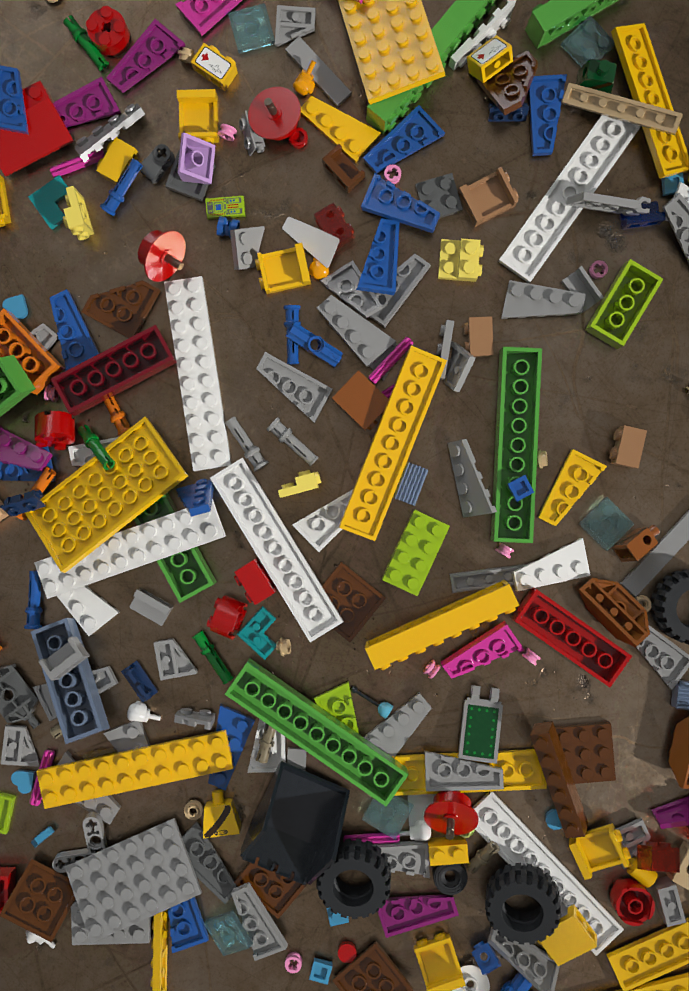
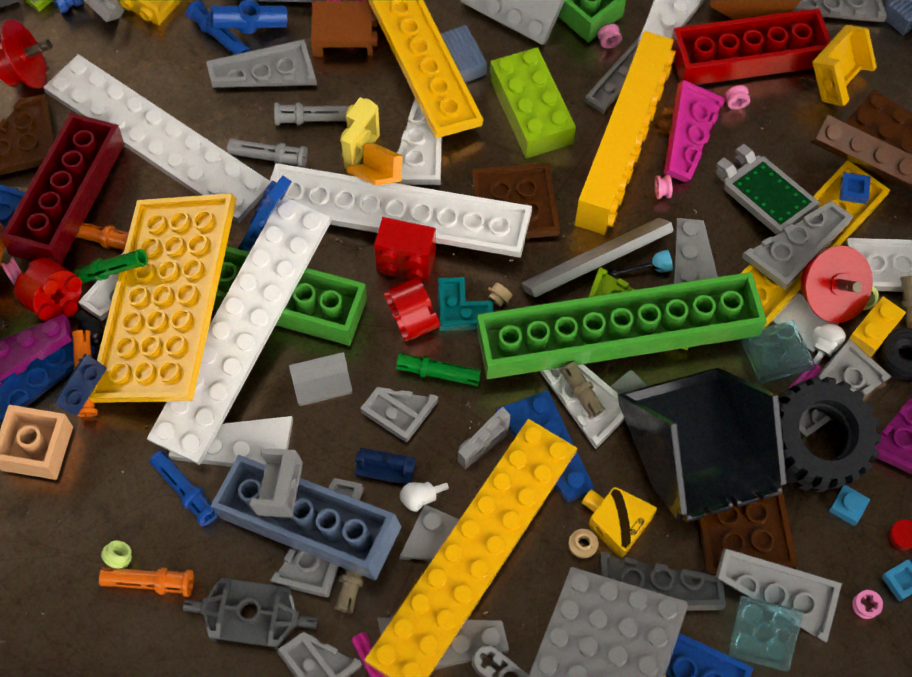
camera: 50 degrees left, 25 degrees down
none -> black cylinder [75,310,105,346]
none -> light orange panel [346,142,402,185]
none -> light grey tile [521,218,674,297]
none -> yellow panel [812,25,877,107]
none -> blue plate [839,172,870,204]

